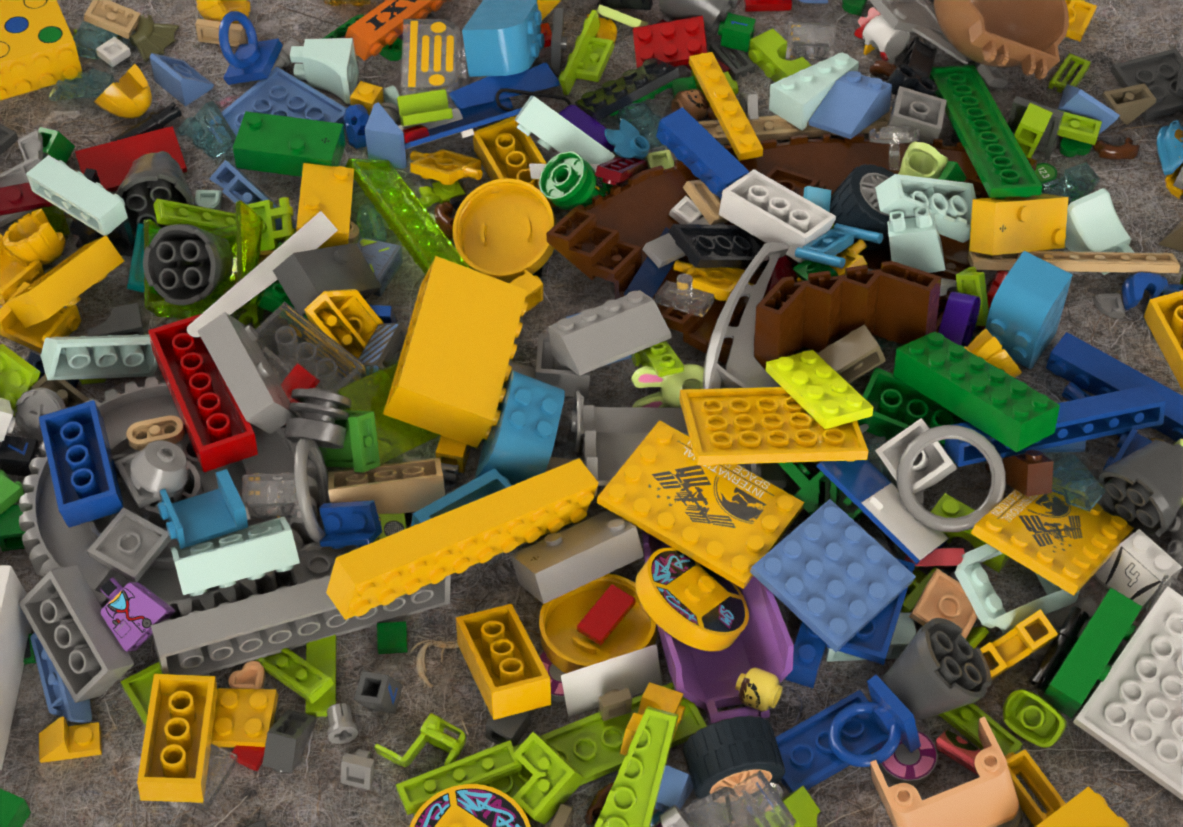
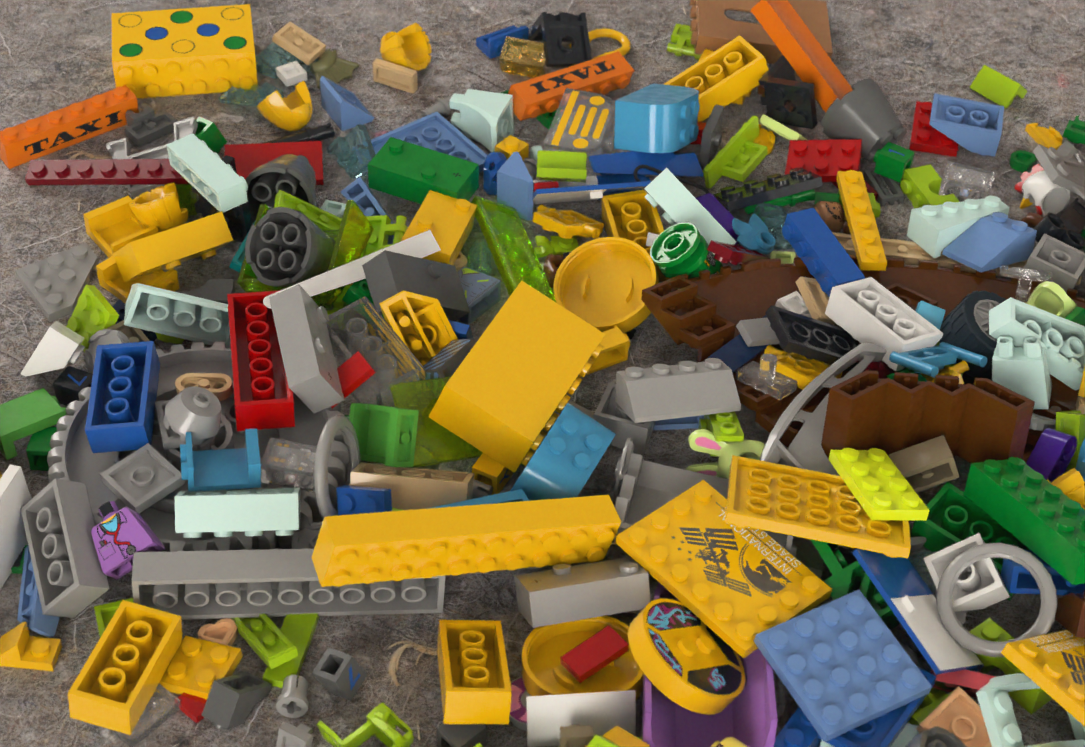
camera: 15 degrees right, 10 degrees down
blue tile [219,11,283,85] -> none
flat silver wheel [284,388,351,449] -> none
green tile [377,621,408,655] -> none
light grey tile [740,91,759,120] -> none

